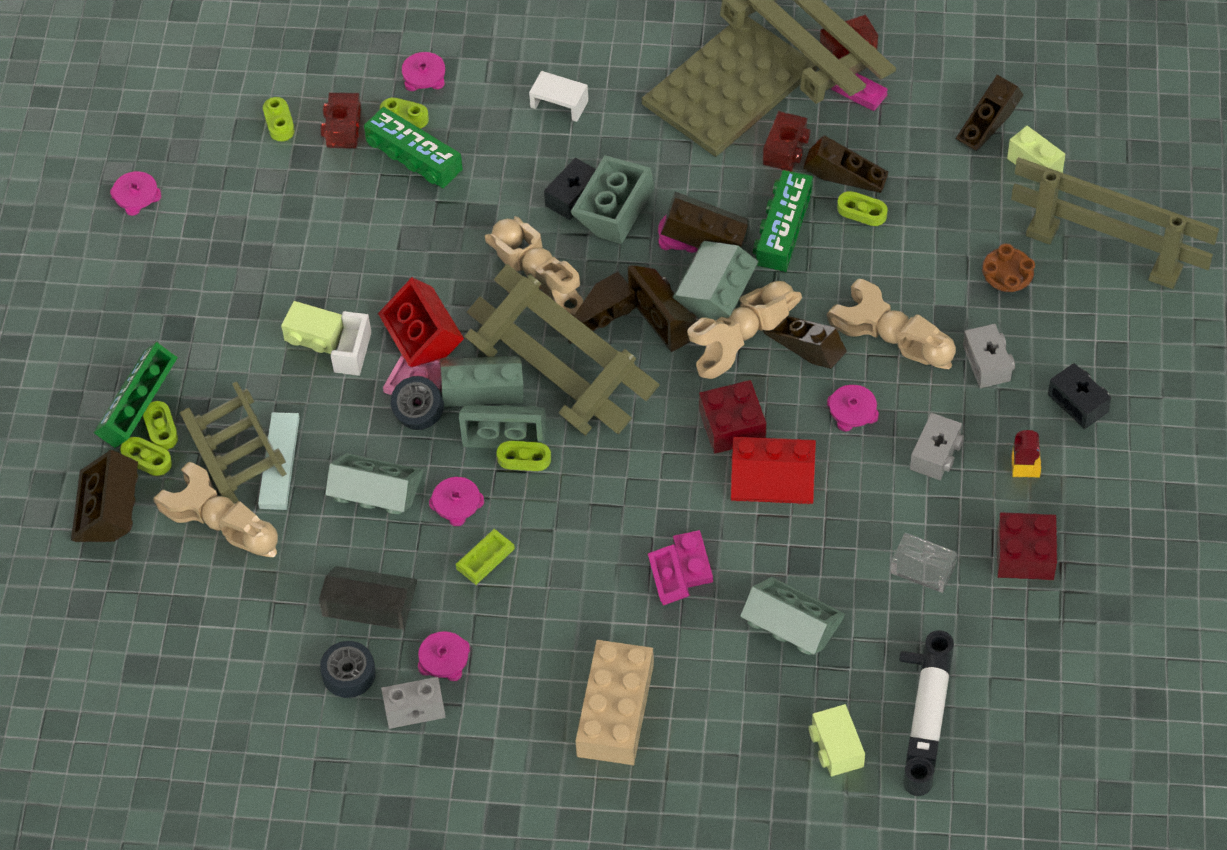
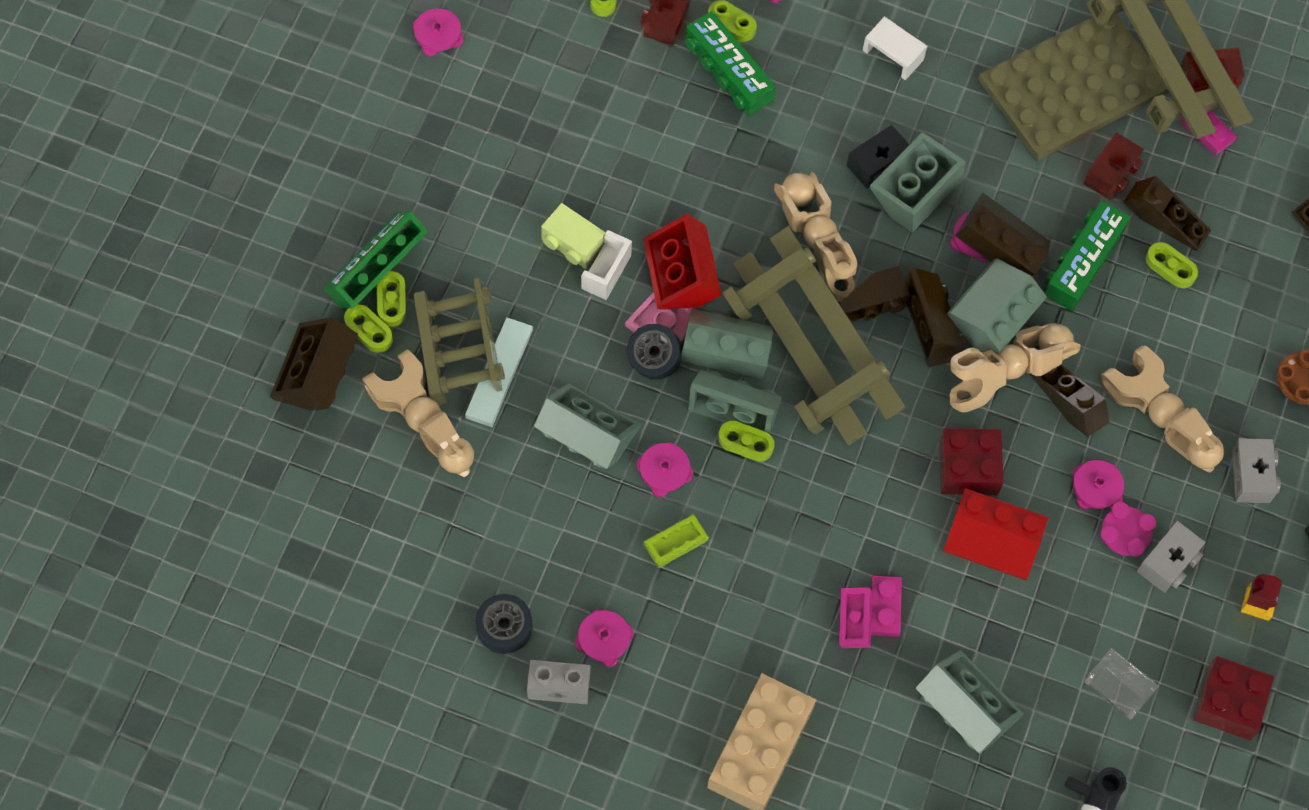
camera: 10 degrees right, 10 degrees up
clear smoke slope [319,566,417,630] -> none
none -> dark pink piece [1100,502,1156,557]

